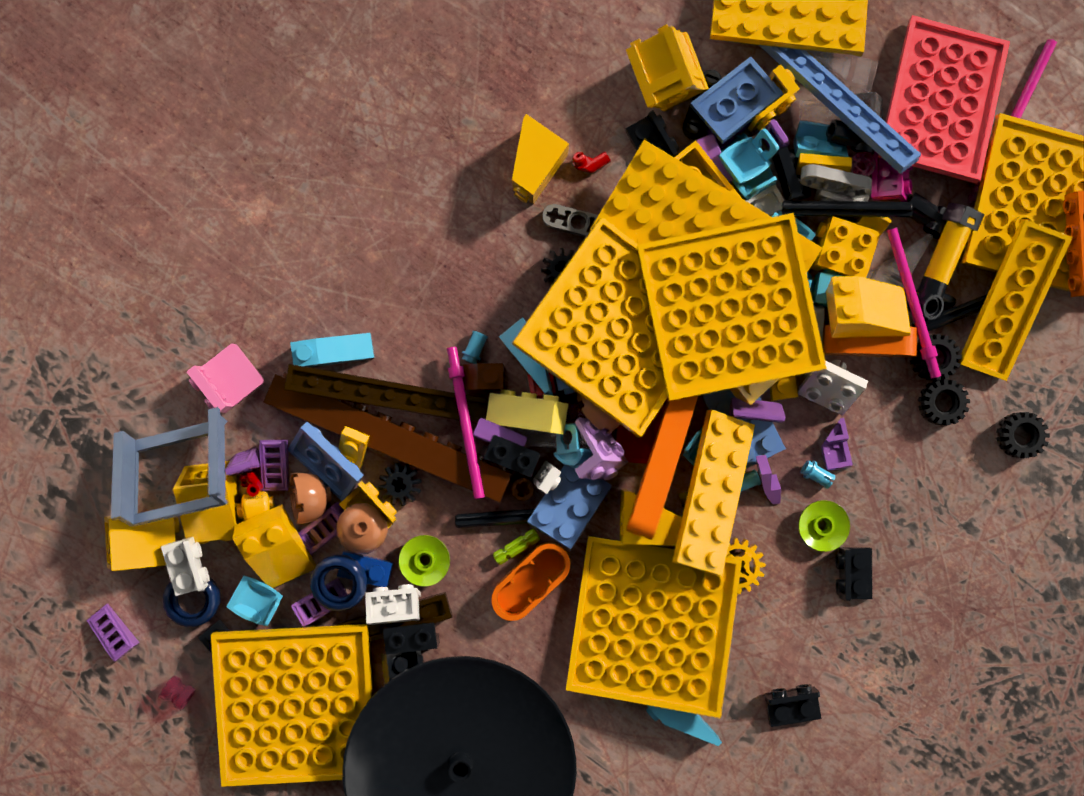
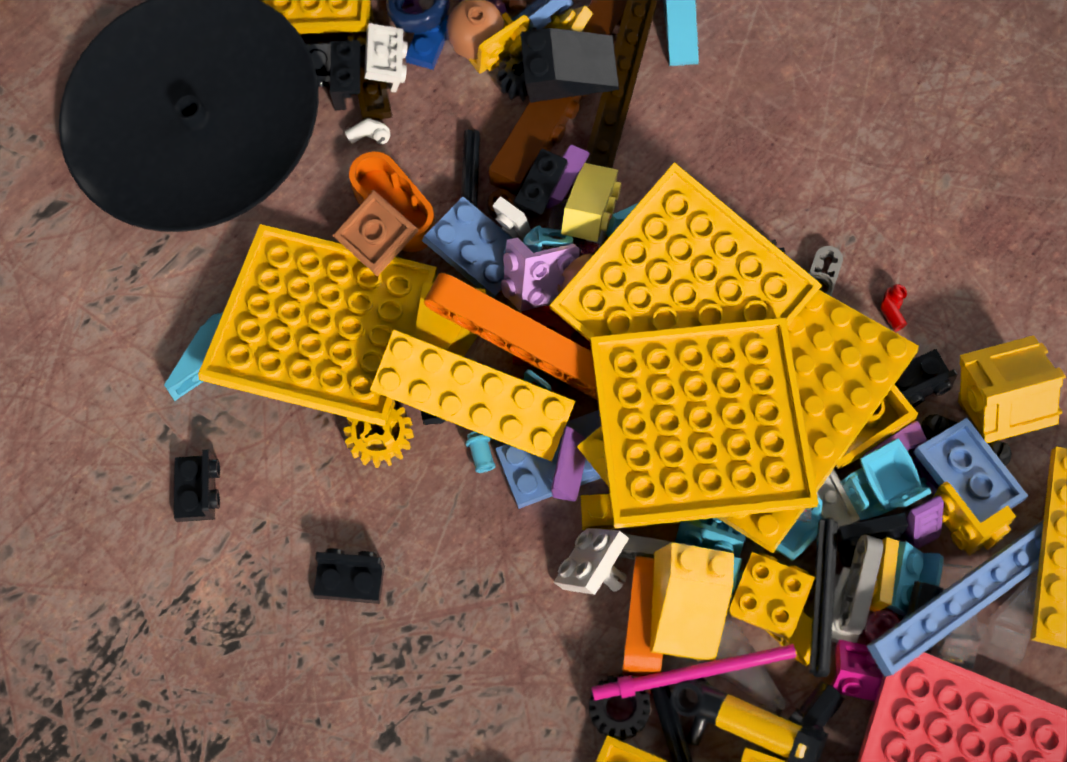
camera: 100 degrees right, 20 degrees down
lime dish [399,535,450,587] -> none
dark pink bar [447,347,485,499] -> none
reddish brown slope [460,363,504,390] -> none
medium azure pin [462,331,488,364] -> none
lime axle [493,529,540,565] -> none
yellow slope [512,114,569,204] -> none
medium lavender slope [756,455,781,504] -> none
lime dish [798,500,850,552] -> none
medium azure pin [801,460,835,489] -> none
medium lavender slope [821,418,853,471] -> none
black tyre [918,379,970,425] -> none
none -> nougat tile [332,190,419,276]
none -> white arm [345,119,390,144]
none -> black slope [520,28,619,103]

